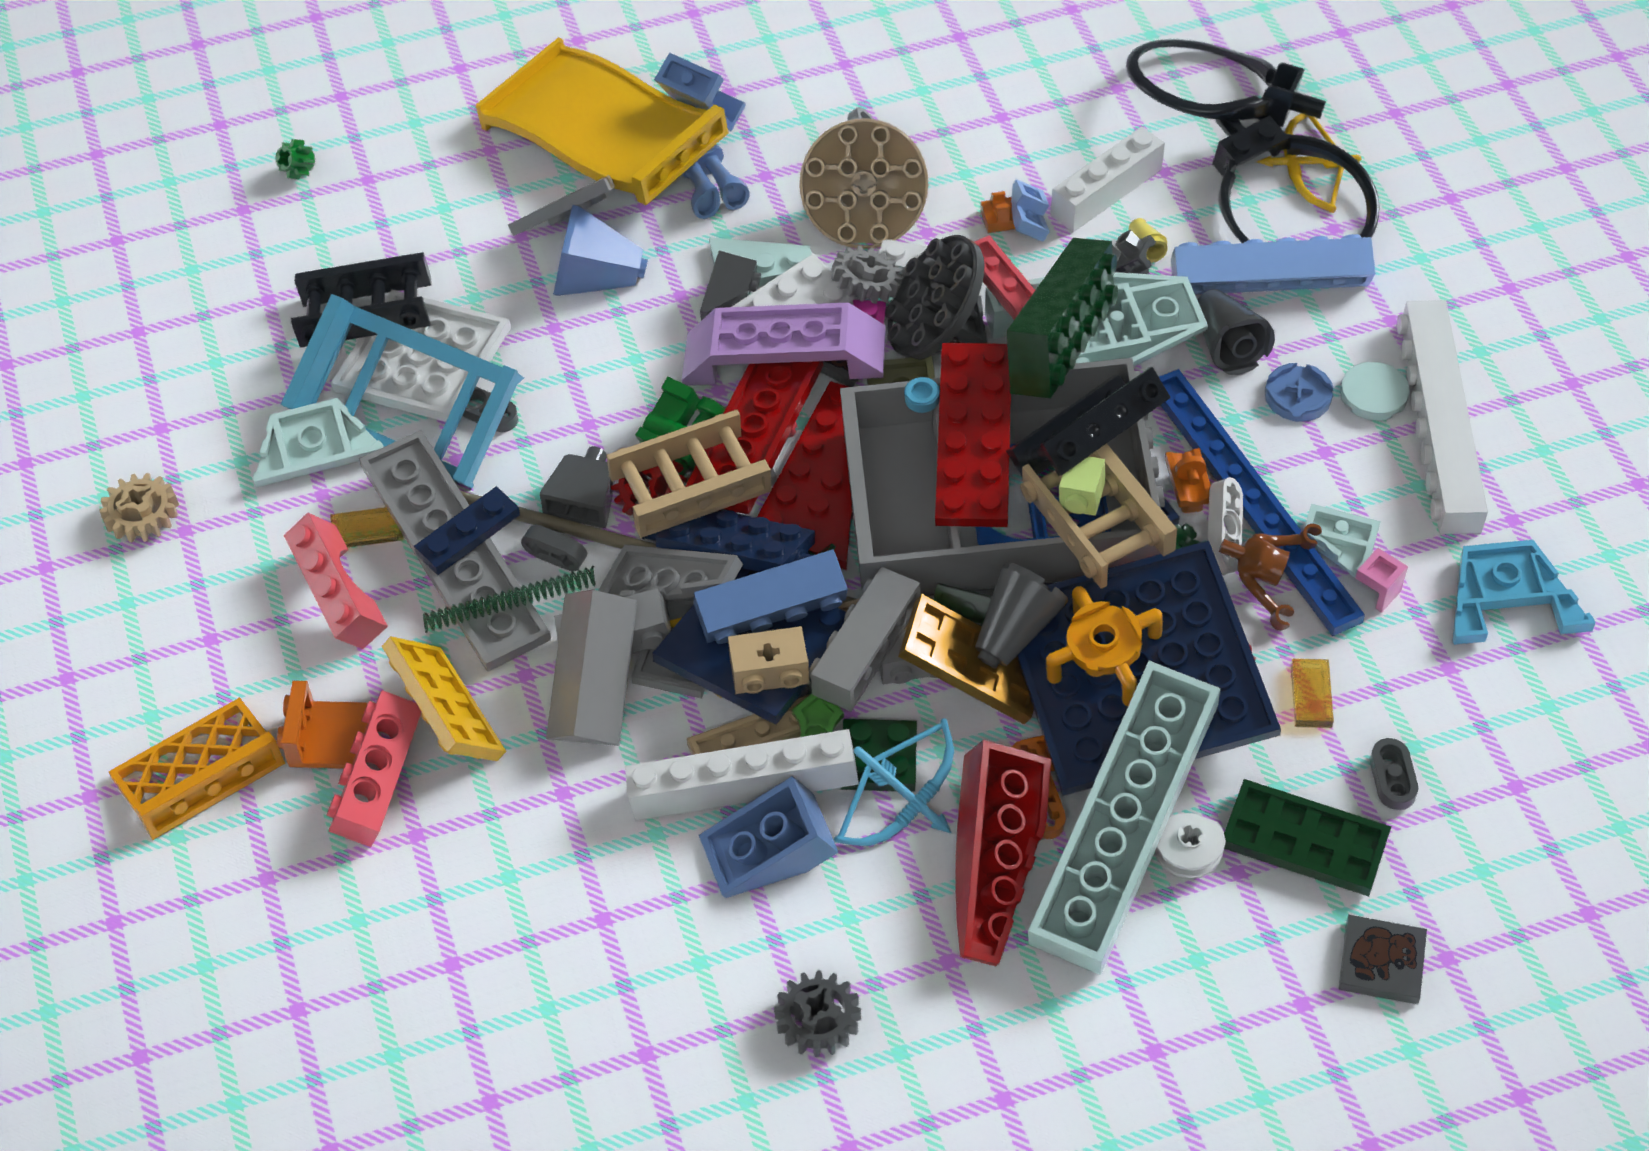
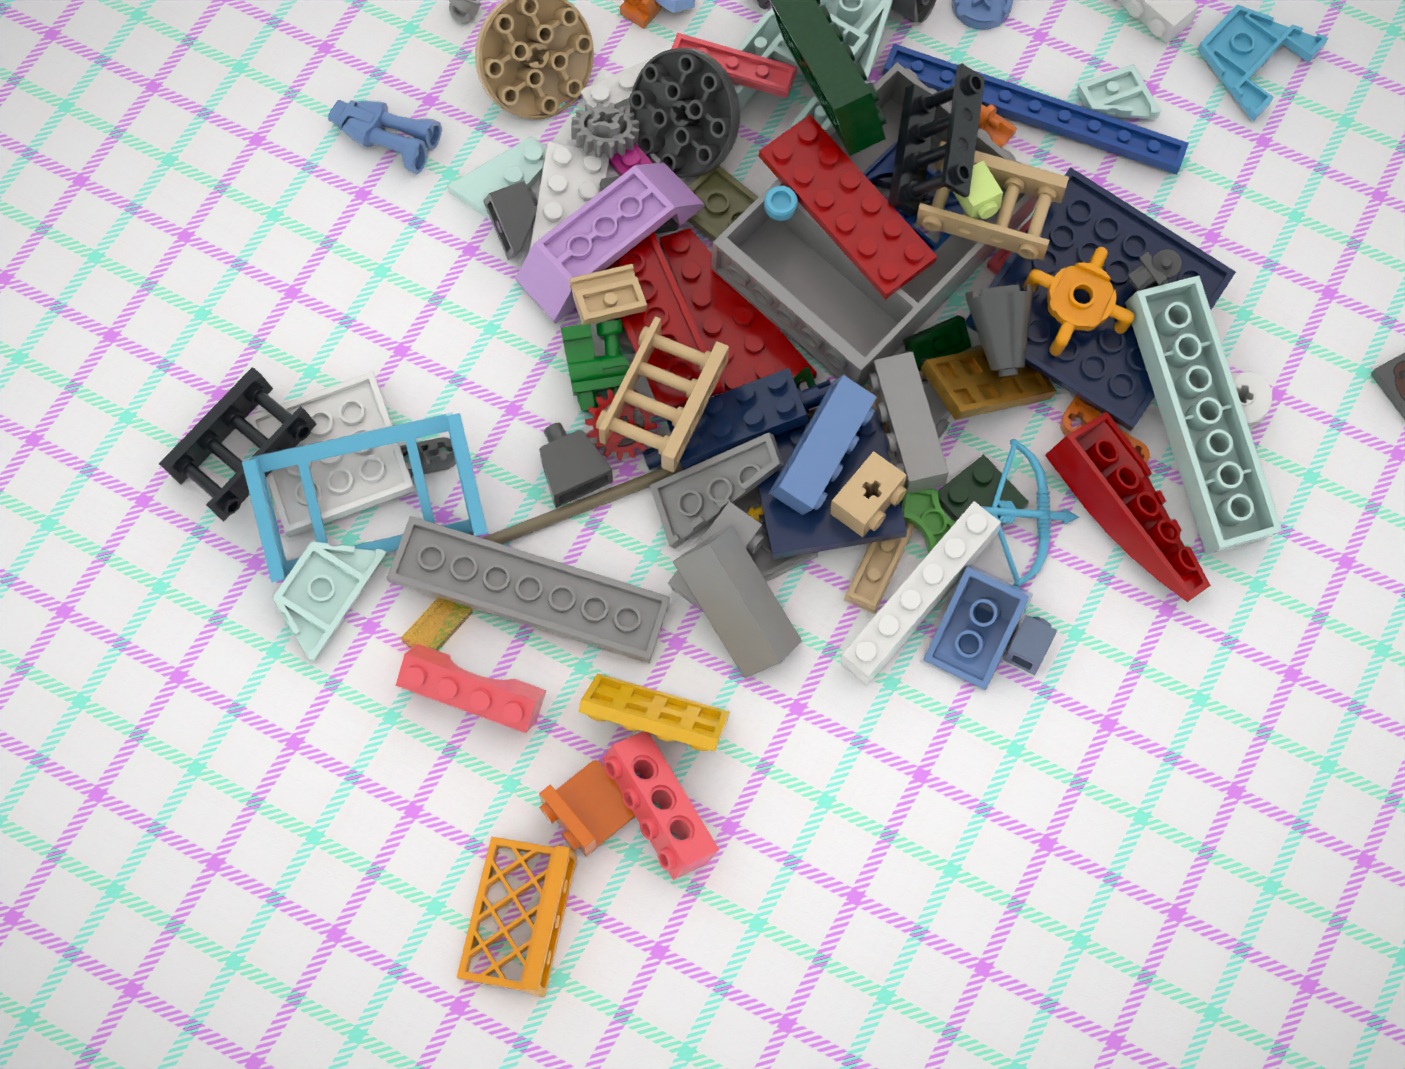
camera: 45 degrees left, 15 degrees up
tan gear [99,473,179,543] -> none
green gear [276,139,315,179] -> none
dark blue plate [414,486,520,575] -> none
clear green piece [423,565,596,633] -> none
yellow panel [475,37,729,205] -> none
light grey wing [508,175,615,236] -> none
dark grey beam [521,524,588,571] -> none
medium blue slope [553,205,648,296] -> none
medium blue panel [654,52,746,131] -> none
dark grey gear [774,970,861,1057] -> none
white beam [1208,477,1243,576] -> none
dark orange piece [1219,523,1322,631] -> none
dark green plate [1224,779,1391,897] -> none
clear yellow tile [1290,658,1334,728] -> none
bright pink panel [1355,548,1408,612] -> none
dark grey plate [1370,738,1418,810] -> none
none -> tan plate [569,264,647,325]
none -> sand blue brick [1004,615,1058,675]
none -> dark grey hips [1128,249,1182,292]

